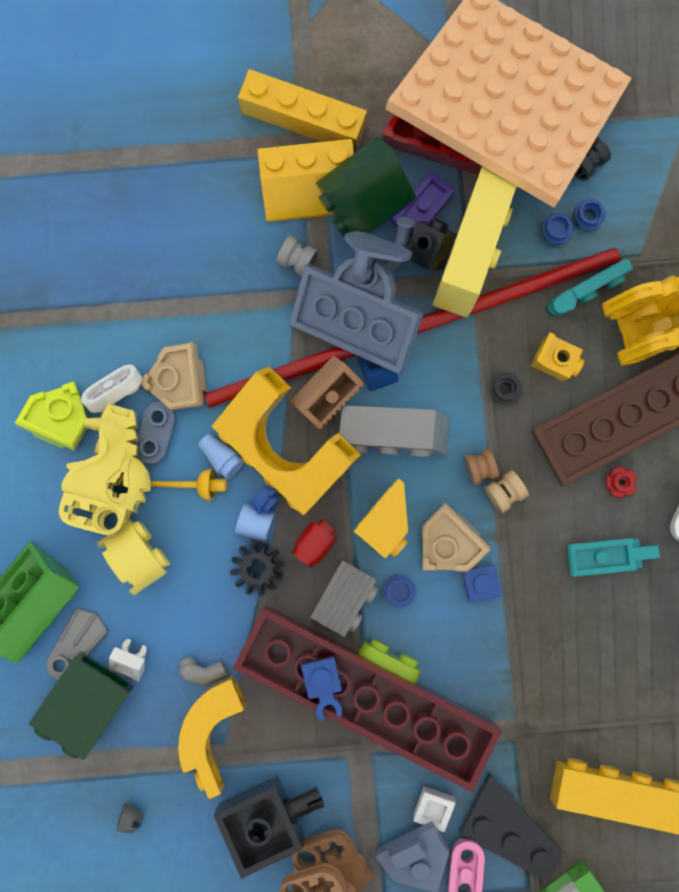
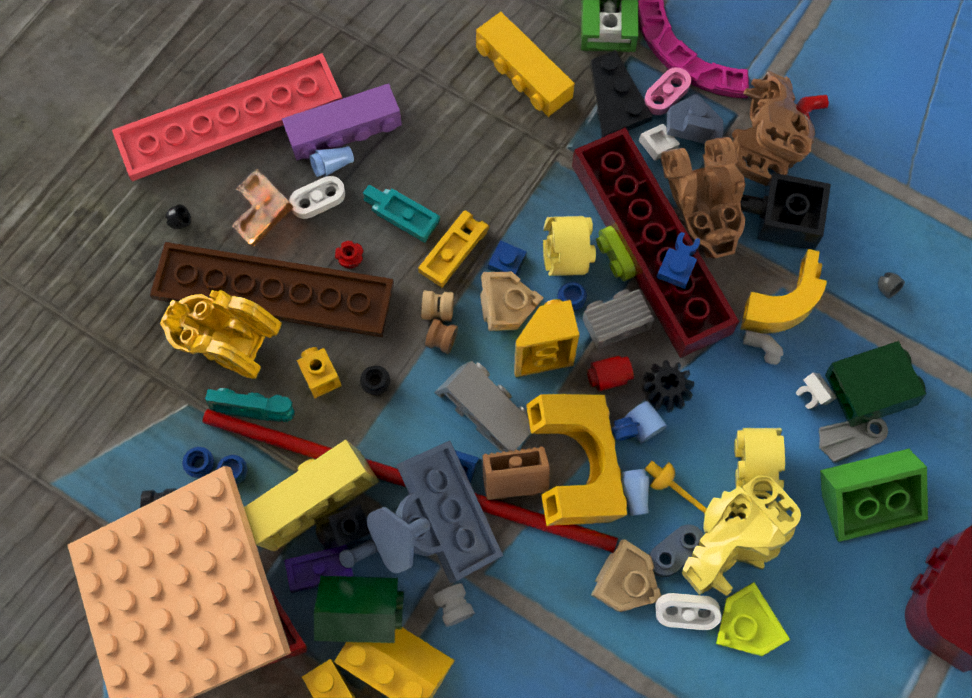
camera: 145 degrees left, 15 degrees down
none -> yellow plate [418,210,490,288]
none -> light yellow brick [543,216,596,276]
none -> medium nougat animal [661,137,746,258]

